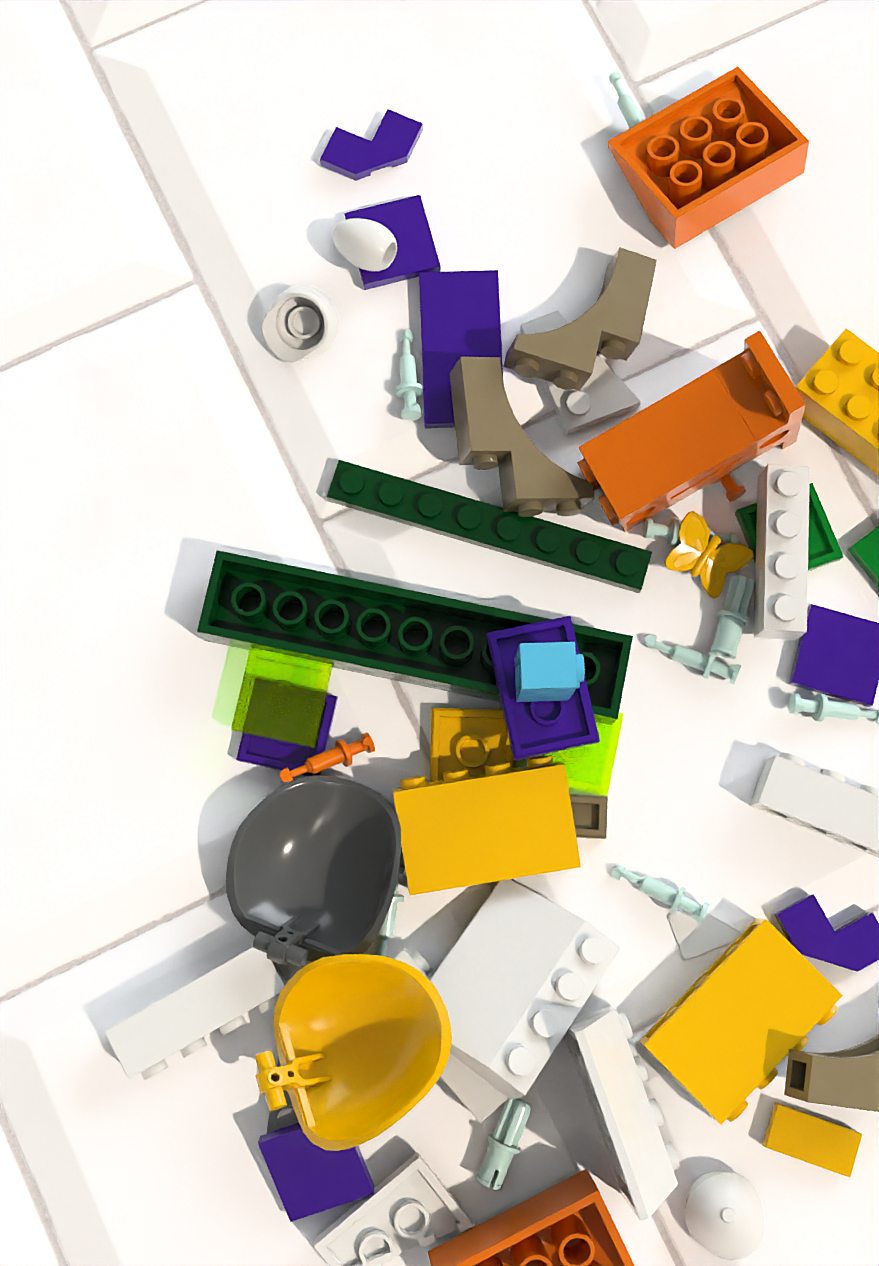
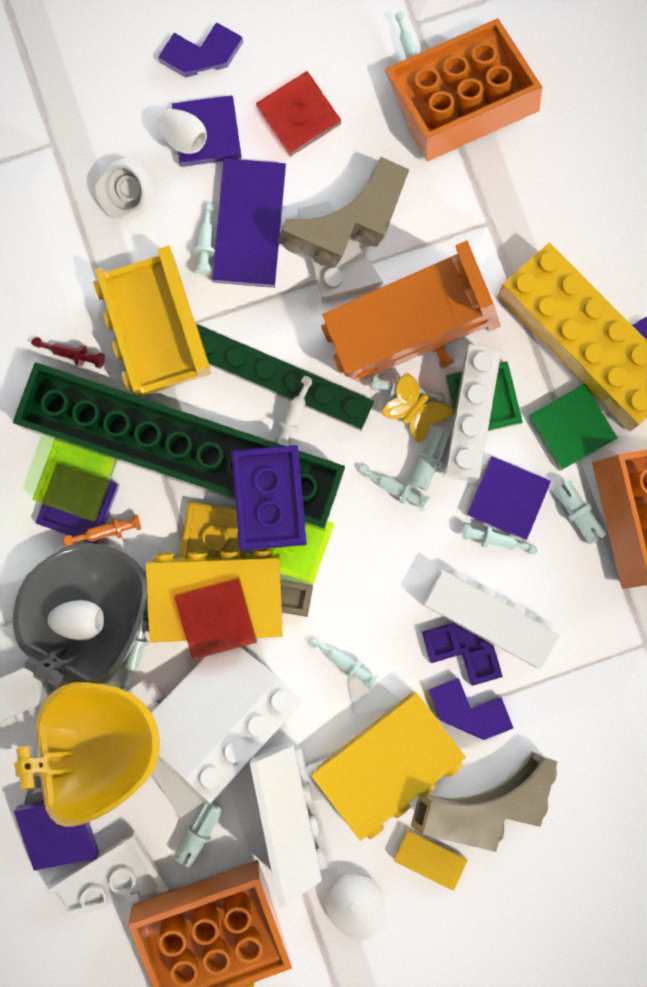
camera: 10 degrees right, 5 degrees up
dark tan arch [449,357,595,517] -> none
medium azure brick [514,642,585,702] -> none
none -> dark red piece [31,337,105,369]
none -> white animal [47,600,104,640]
none -> yellow panel [93,245,212,397]
none -> clear red tile [174,577,257,660]
none -> clear red tile [256,70,342,157]
none -> white piece [273,376,312,446]
none -> dark purple tile [421,623,503,686]

